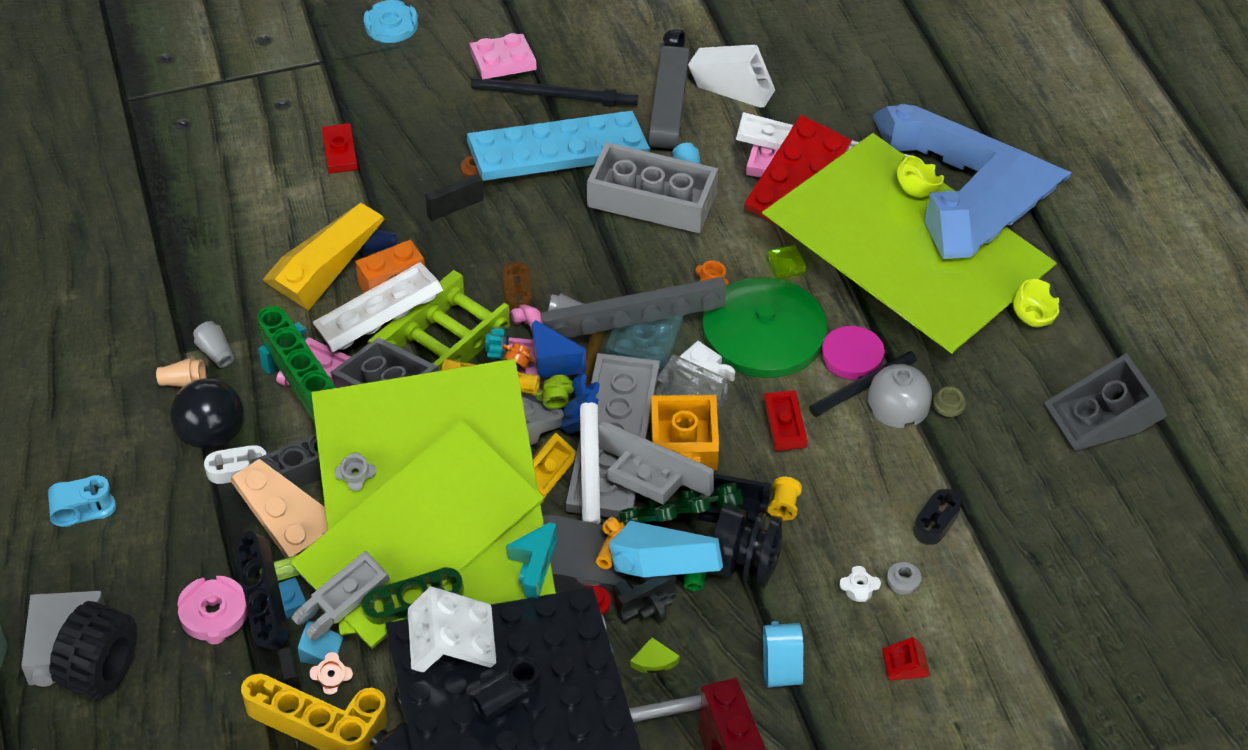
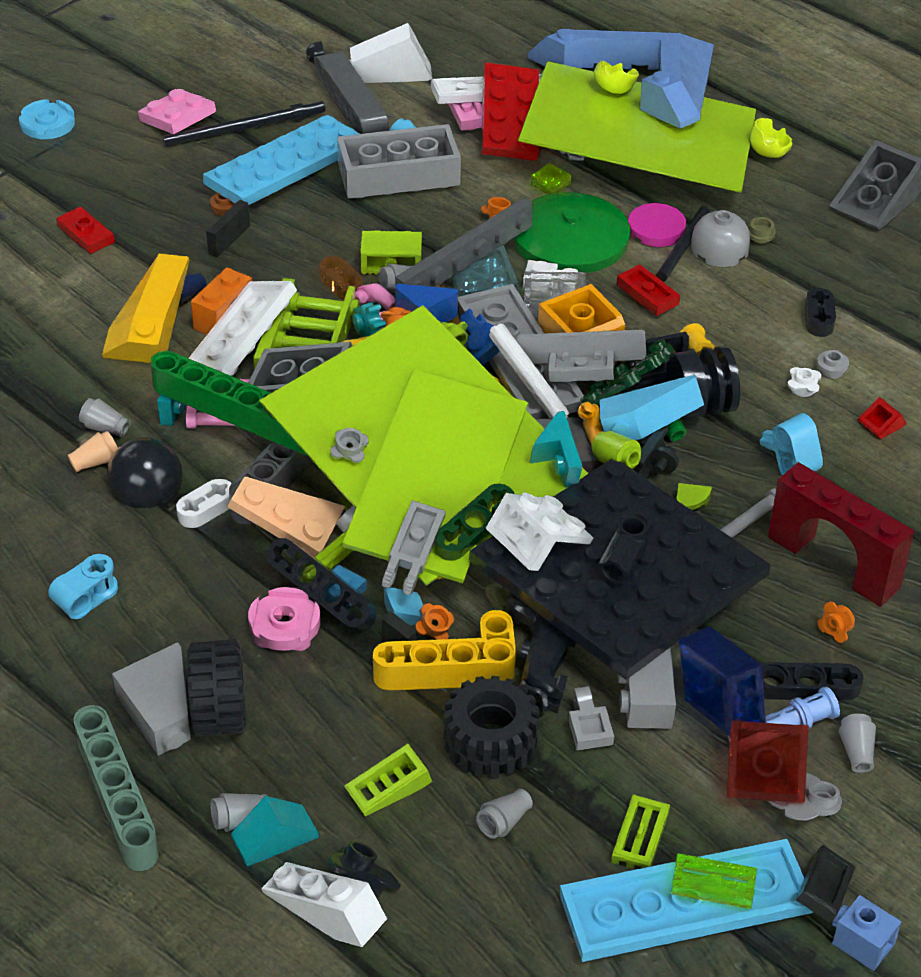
camera: 30 degrees left, 5 degrees down
none -> lime brick [361,230,422,275]
none -> lime brick [591,431,641,469]

